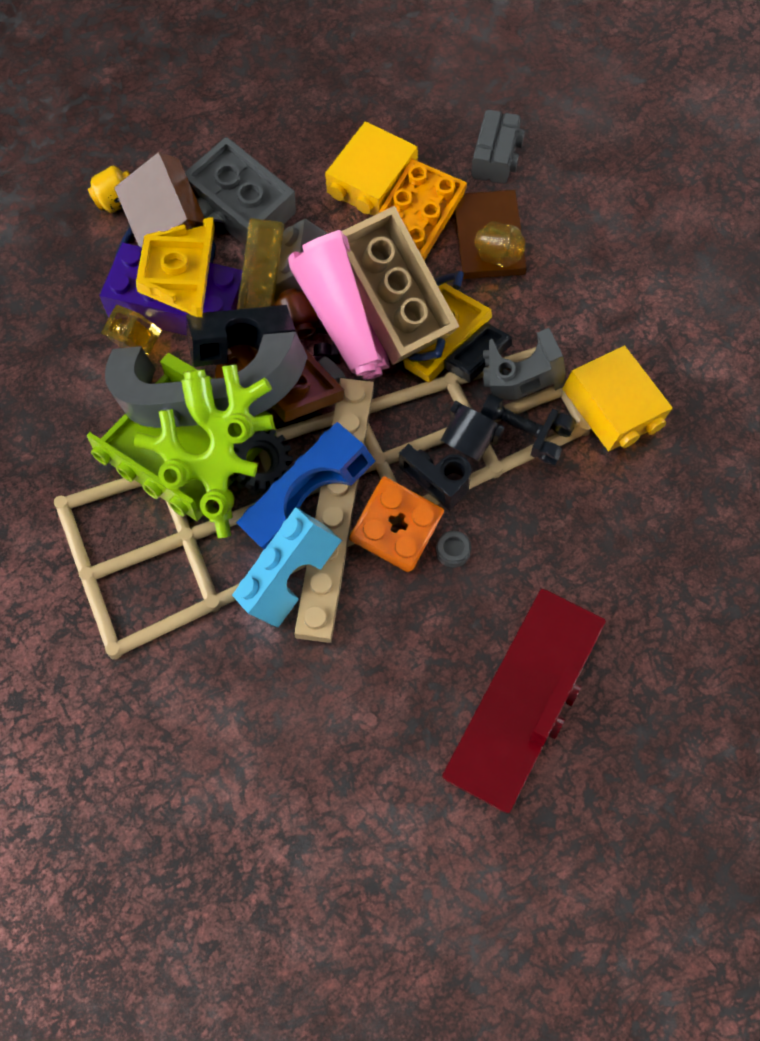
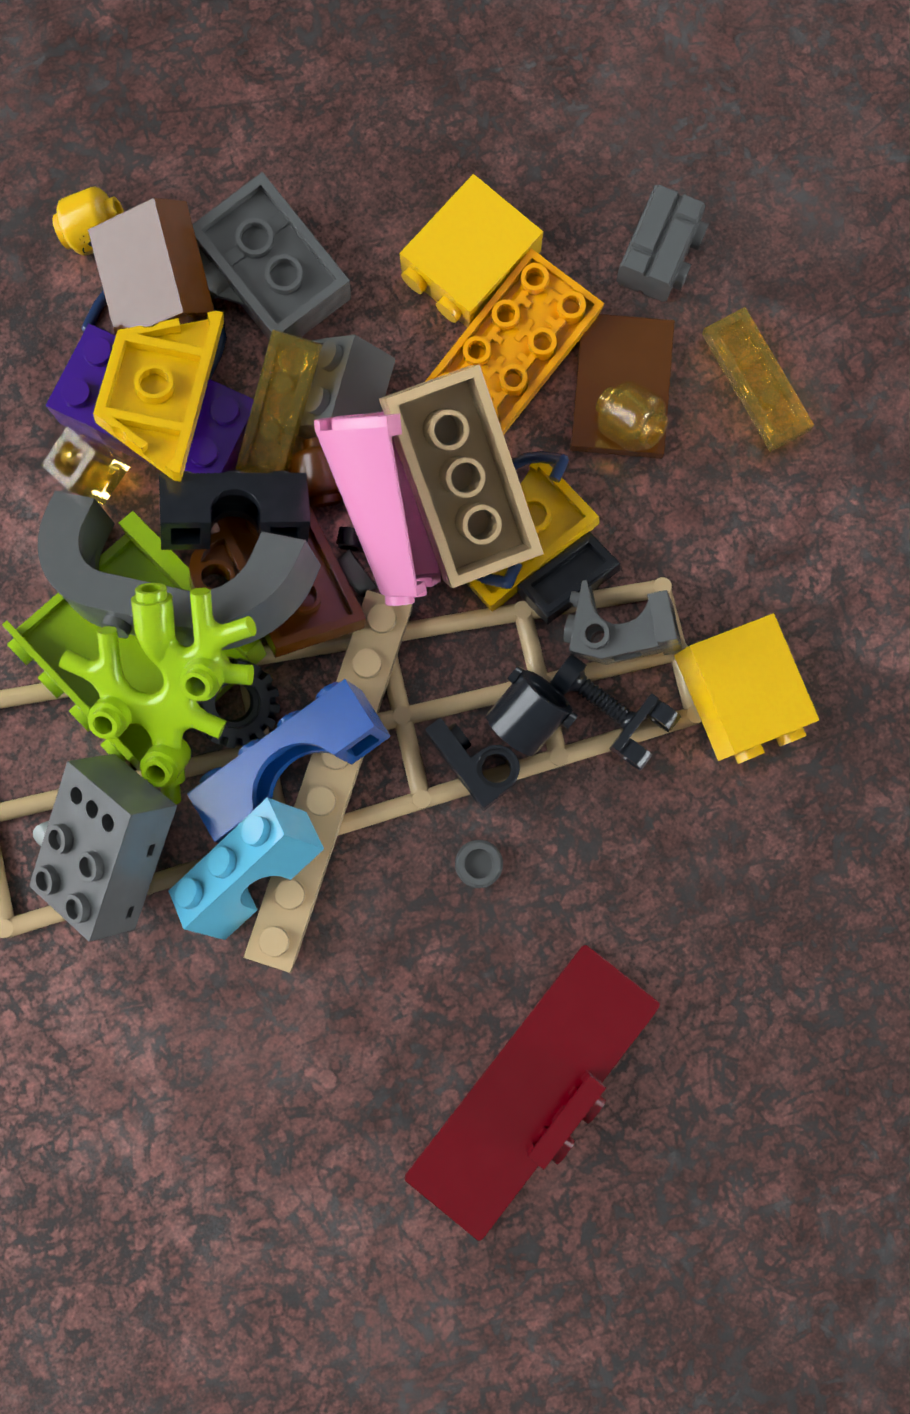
camera: 10 degrees right, 15 degrees up
orange brick [349,476,444,572] -> none
none -> dark grey piece [29,754,177,942]
none -> clear yellow plate [702,307,814,452]

